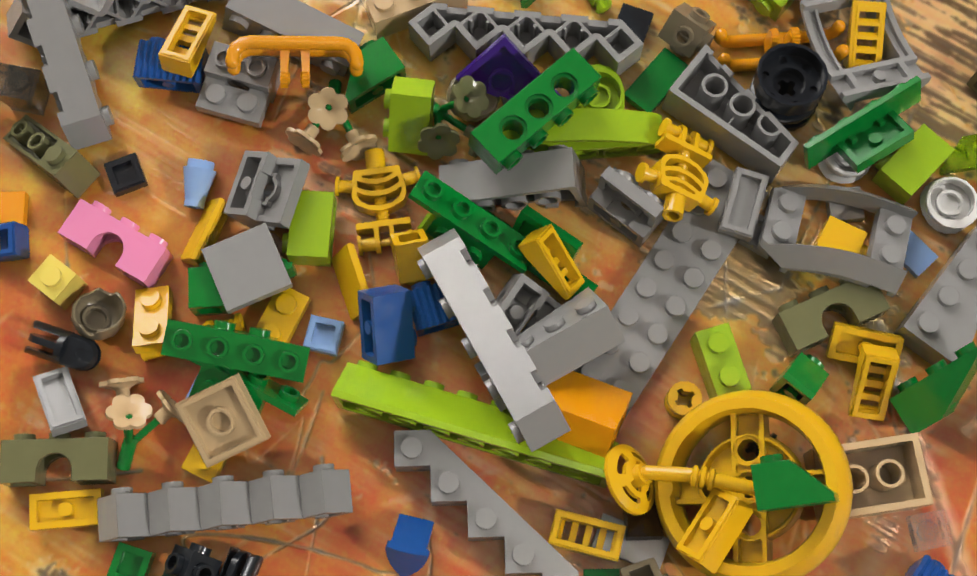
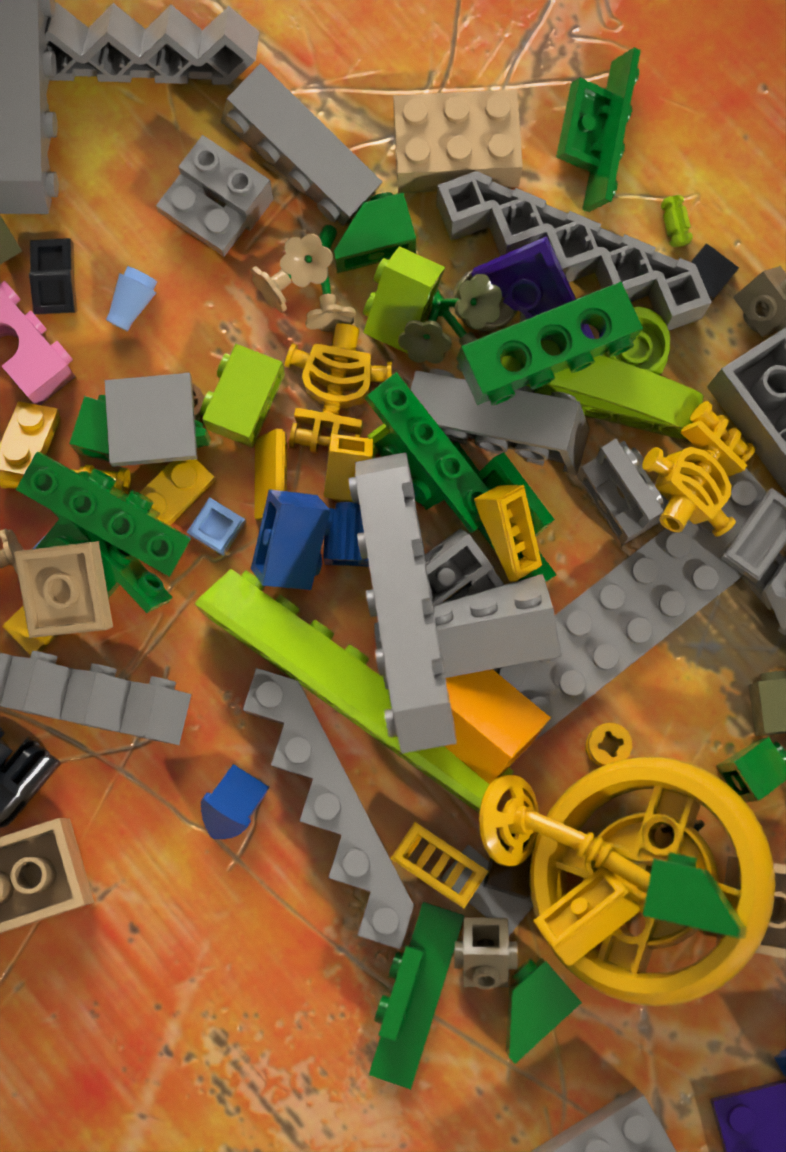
camera: 20 degrees right, 5 degrees up
blue brick [133,37,209,93] -> none
yellow slope [158,5,217,78] -> none
yellow slope [180,198,229,267] -> none
light grey brick [223,150,310,231] -> none
light orange piece [225,35,364,88] -> none
green tile [625,48,688,113] -> none
lime brick [690,322,752,399] -> none
none -> black tile [29,269,77,315]

